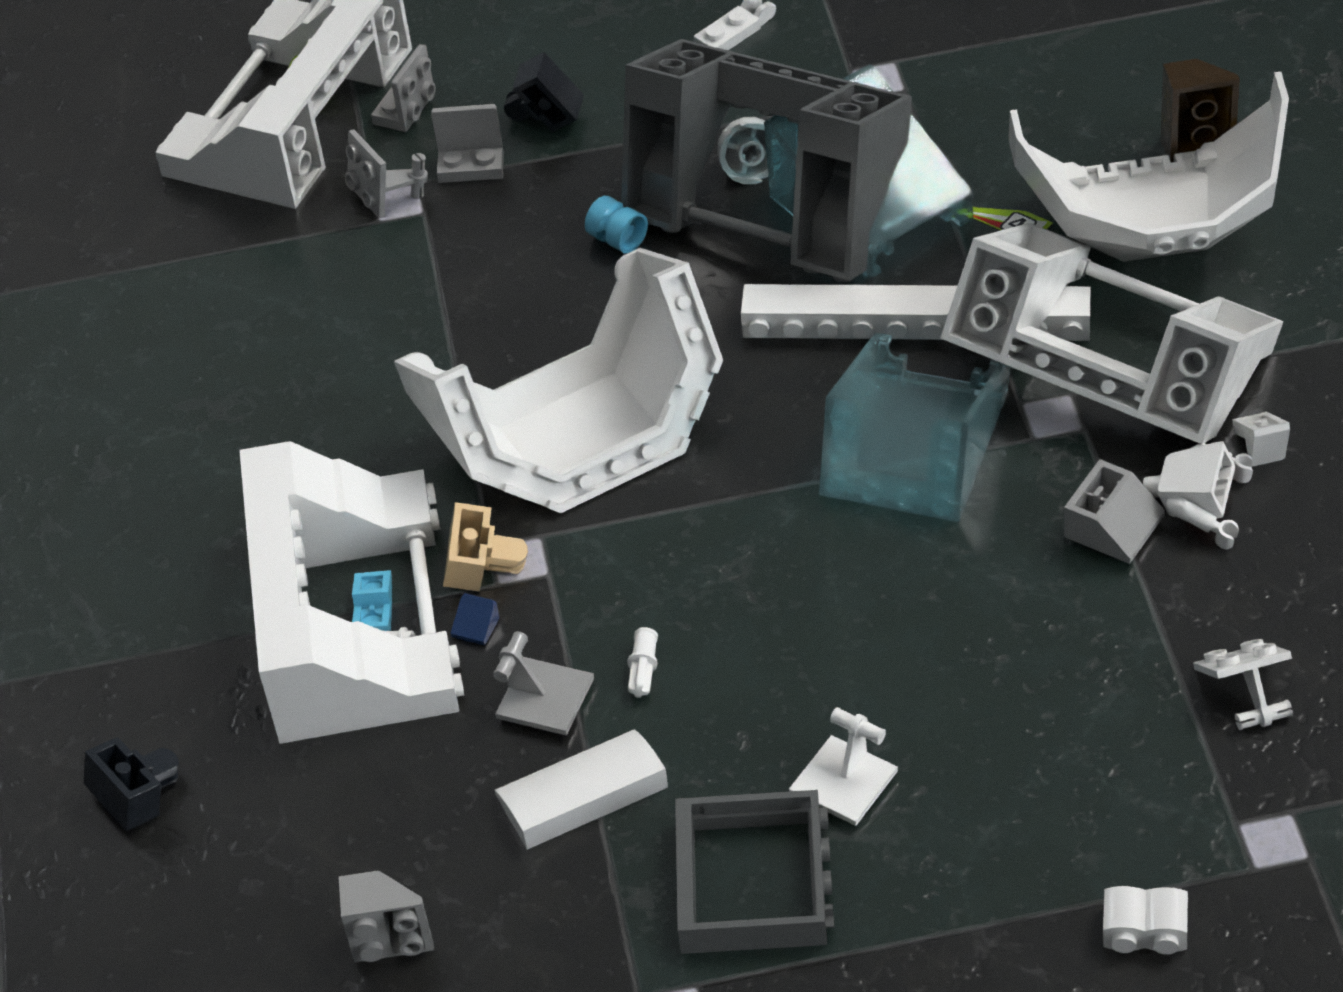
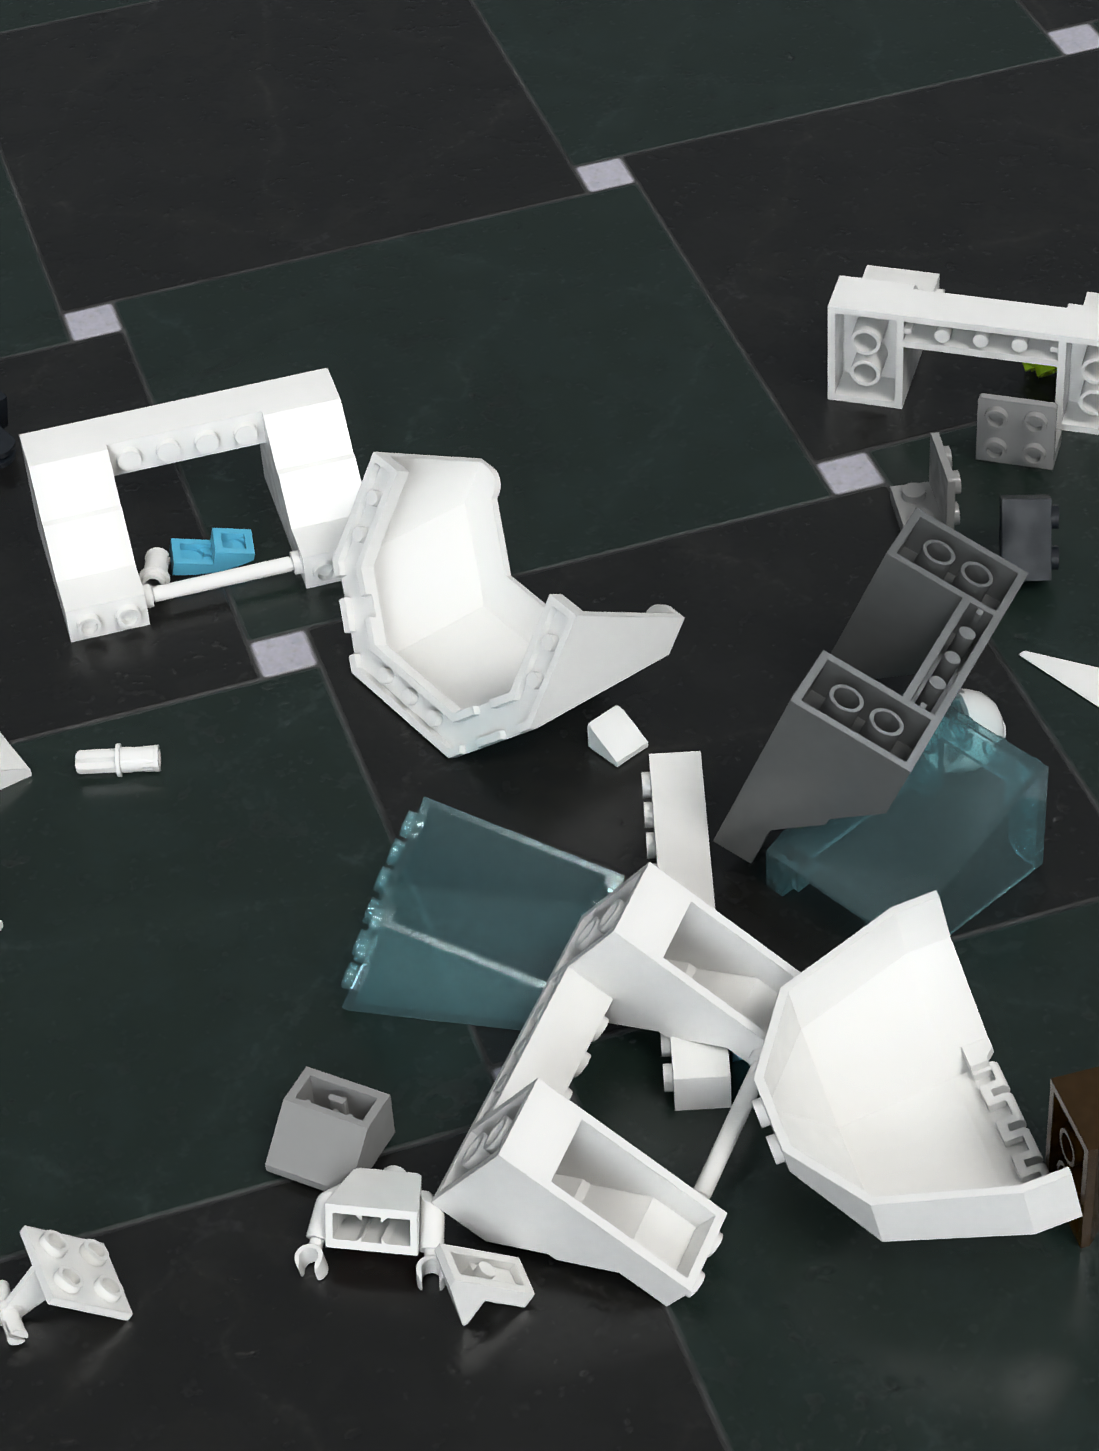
camera: 80 degrees right, 5 degrees down
light grey plate [345,129,428,218] -> none
tan brick [443,502,528,592] -> none
dark blue slope [450,593,500,646] -> none
light grey plate [493,631,594,736] -> none
medium azure wheel [584,195,648,253] -> none

